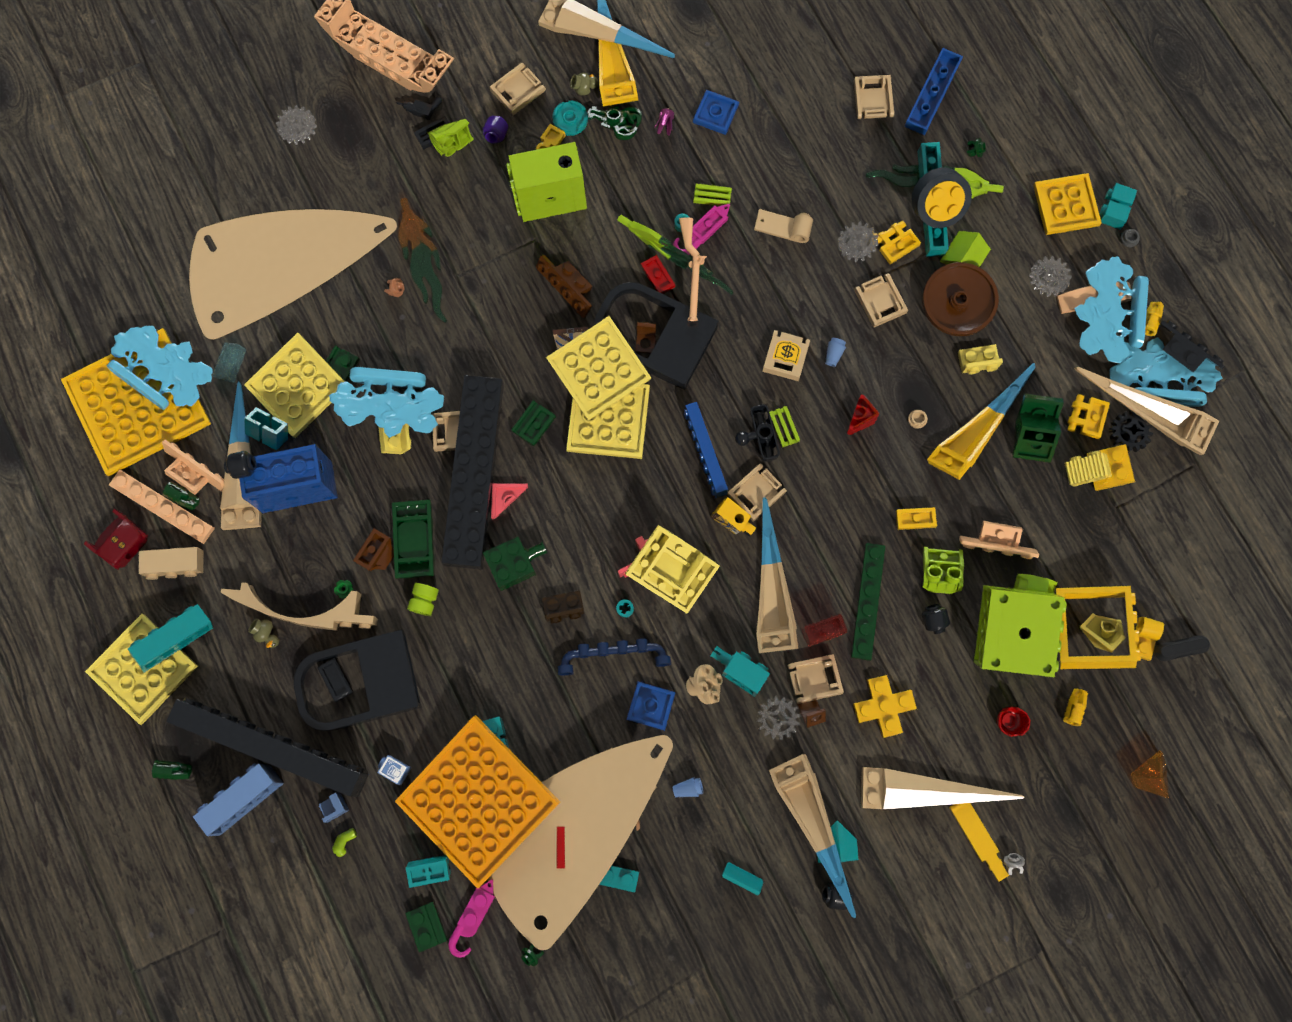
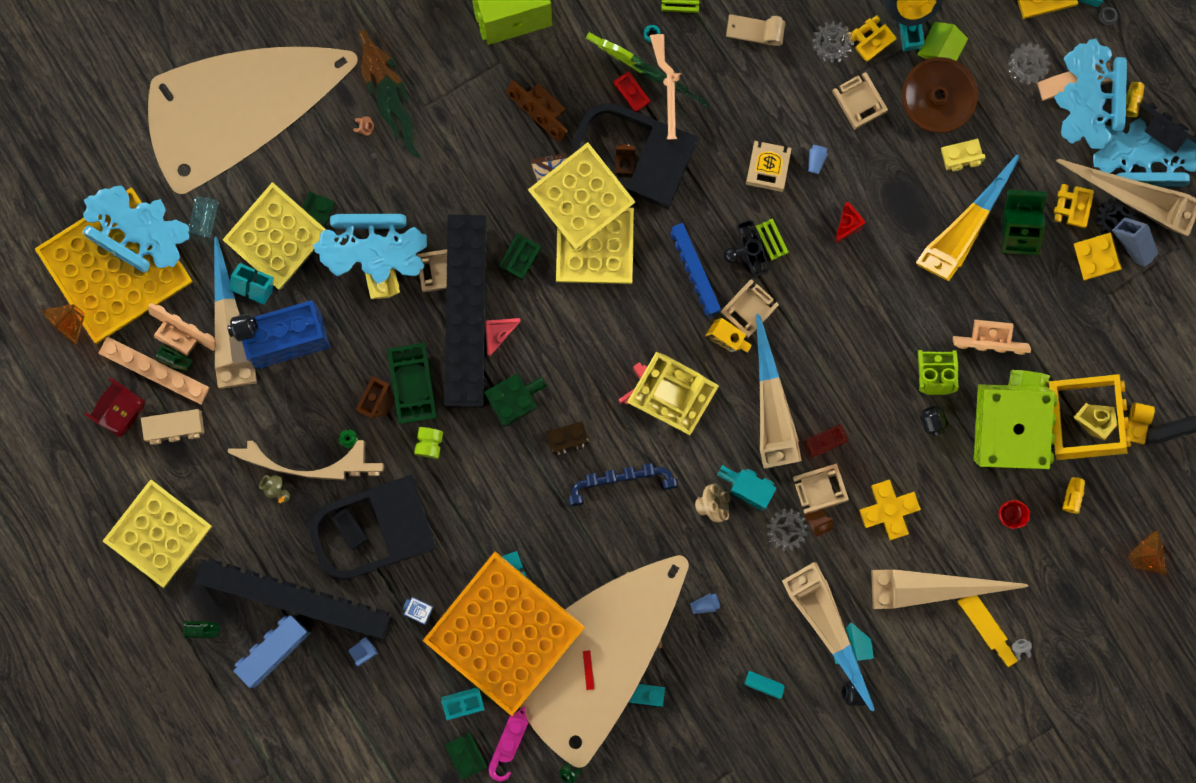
camera: 10 degrees left, 5 degrees up
teal brick [127,604,213,673] -> none
lime arm [332,828,357,857] -> none
teal bush [616,599,634,617] -> none
blue tile [627,681,676,731] -> none
dark pink plate [673,204,730,256] -> none
dark green plate [851,543,885,661] -> none
yellow plate [895,507,937,530] -> none
tan plate [908,410,928,429] -> none
light yellow brick [1065,451,1112,487] -> none
none -> clear orange slope [42,304,85,345]
none -> sand blue slope [1112,217,1159,266]

